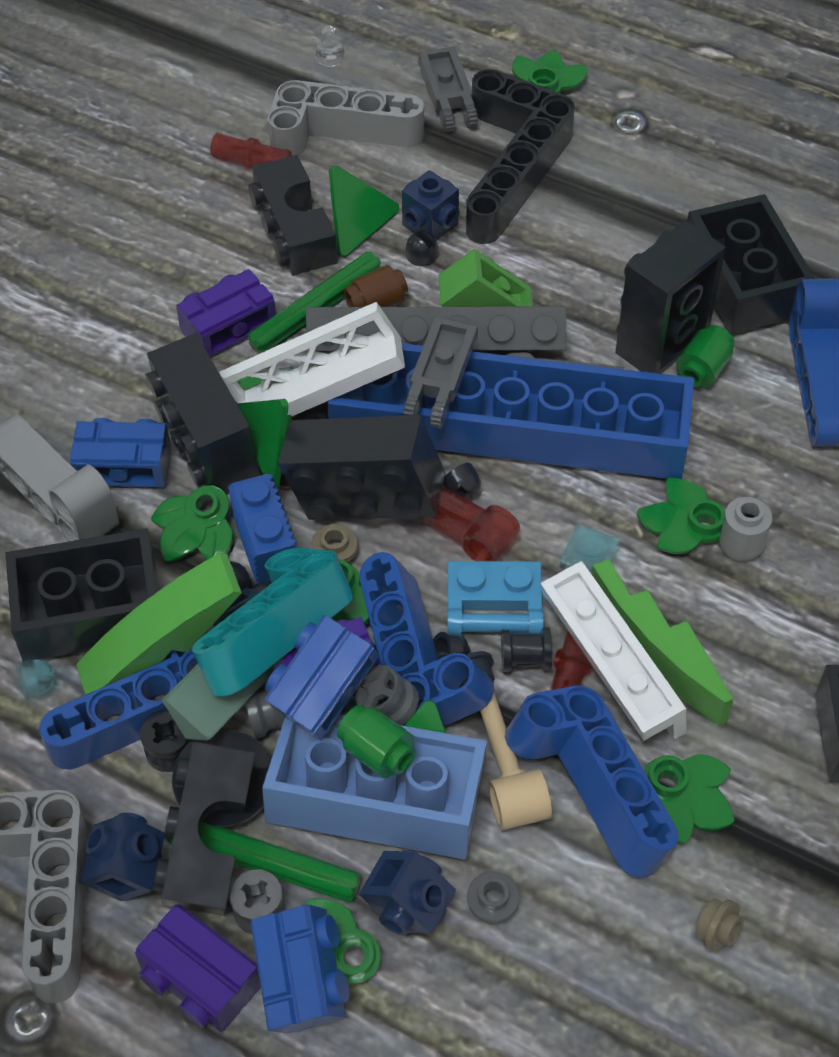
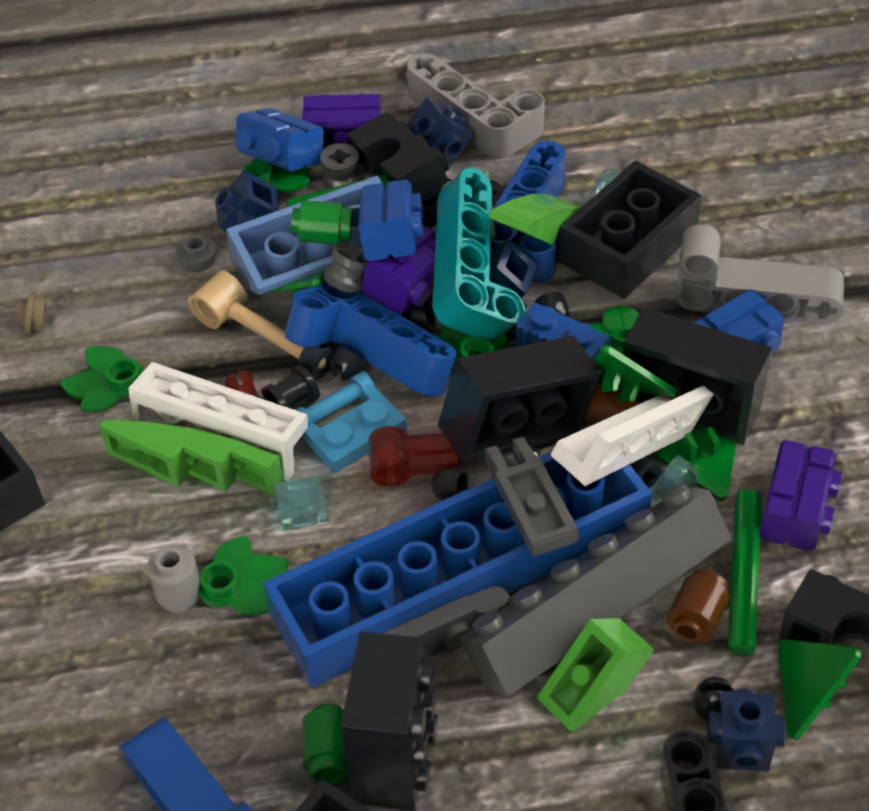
camera: 145 degrees right, 5 degrees down
blue beam [505,686,678,878] -> none

